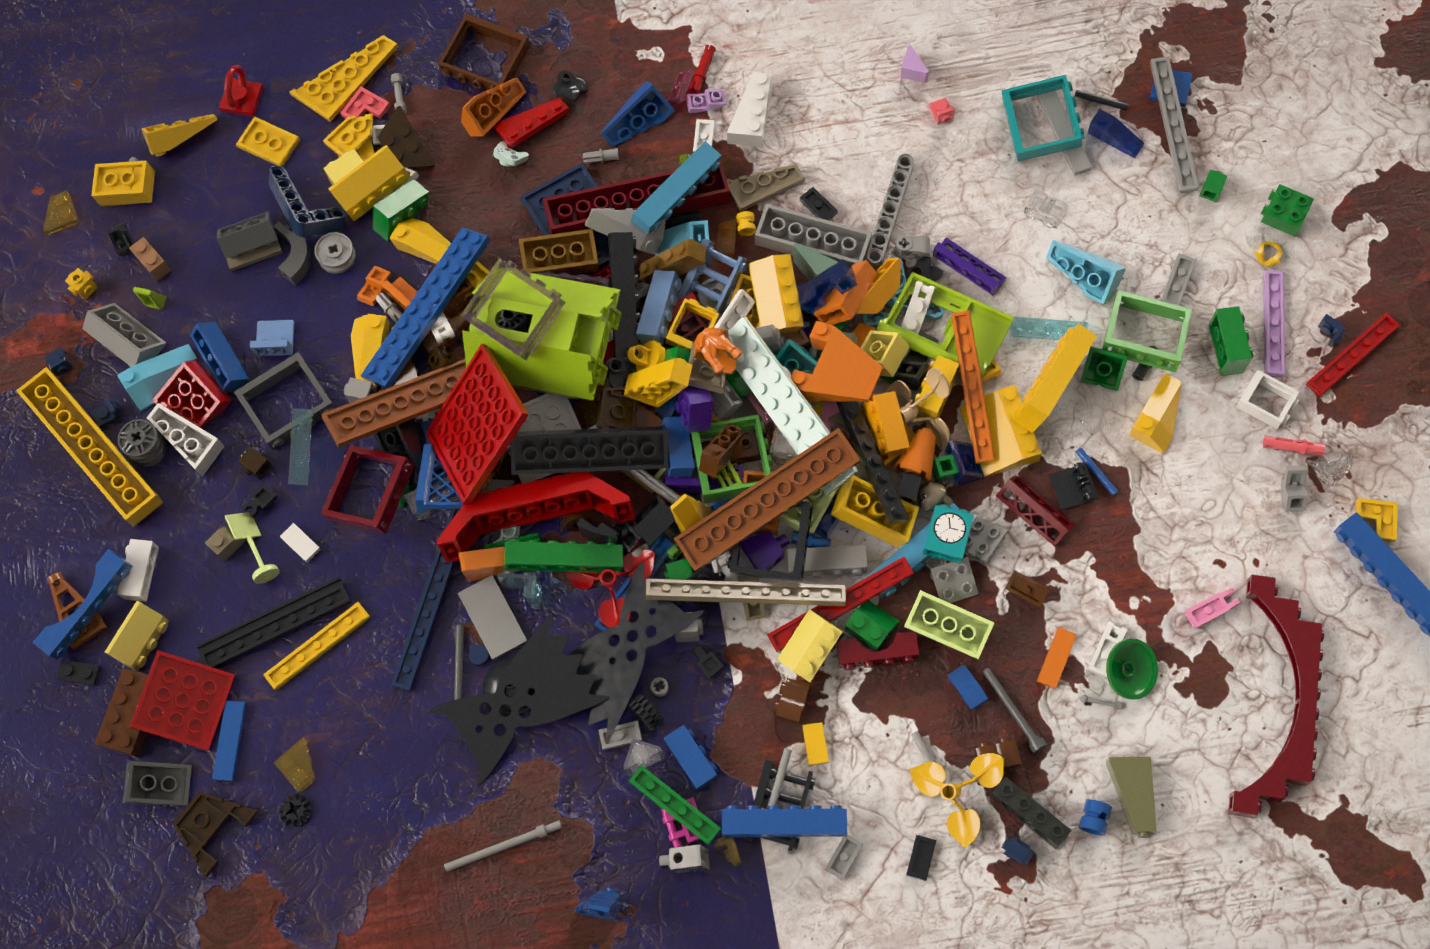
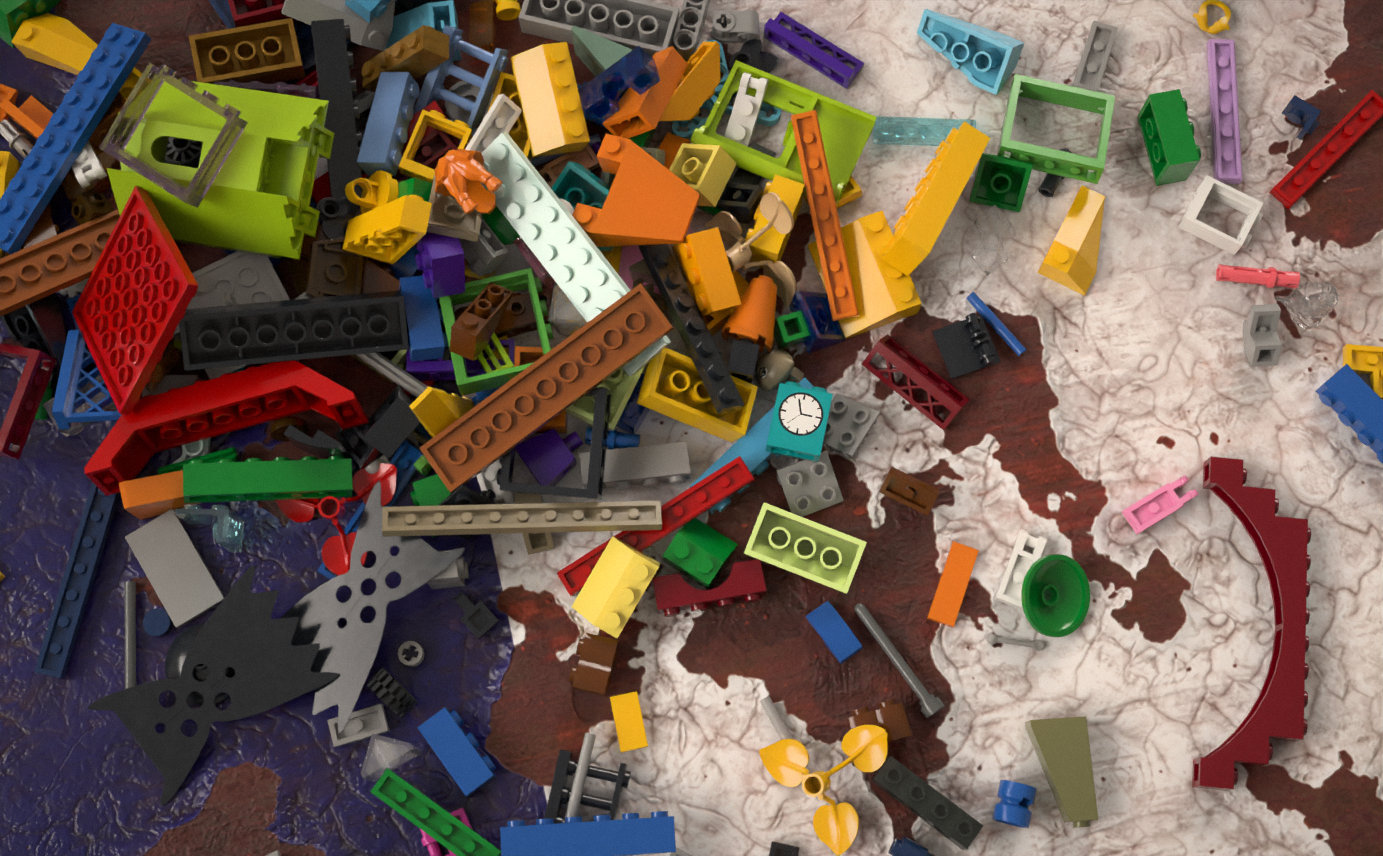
camera: 10 degrees left, 5 degrees up
light grey brick [755,324,787,355] -> none

